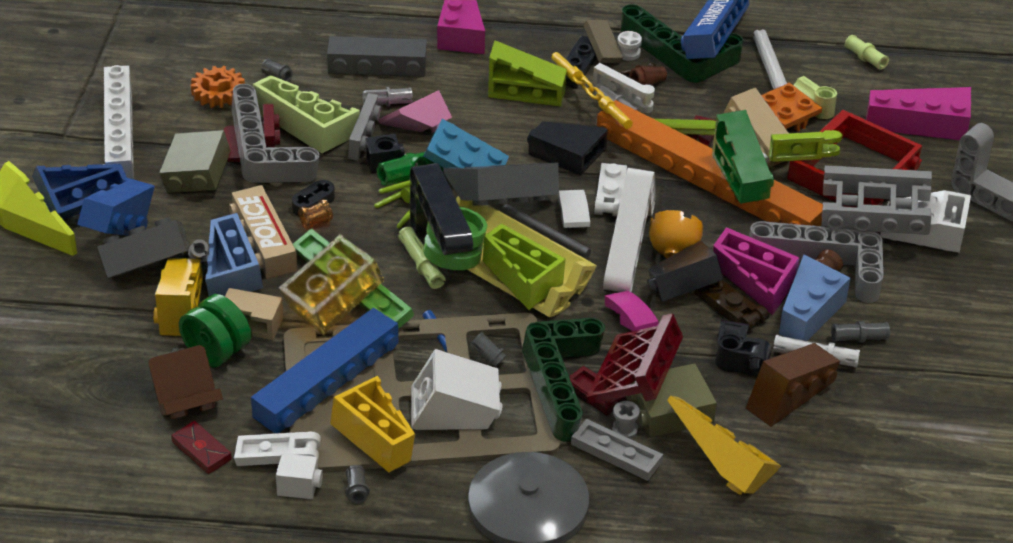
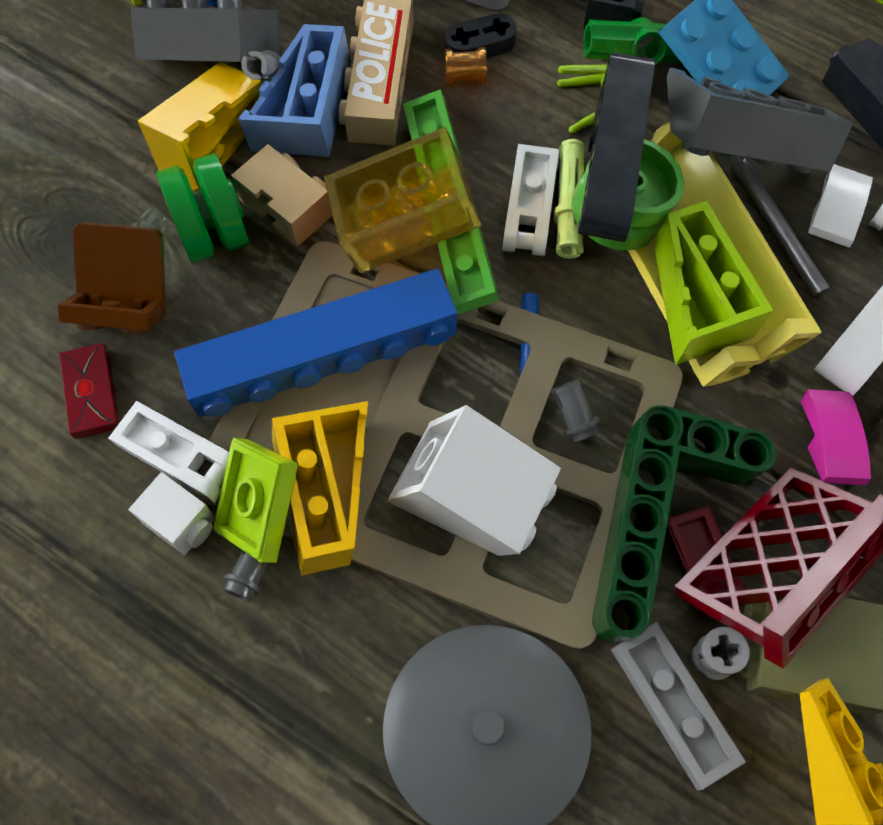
camera: 30 degrees right, 25 degrees up
none -> lime tile [213,438,298,563]
none -> white plate [502,144,559,256]

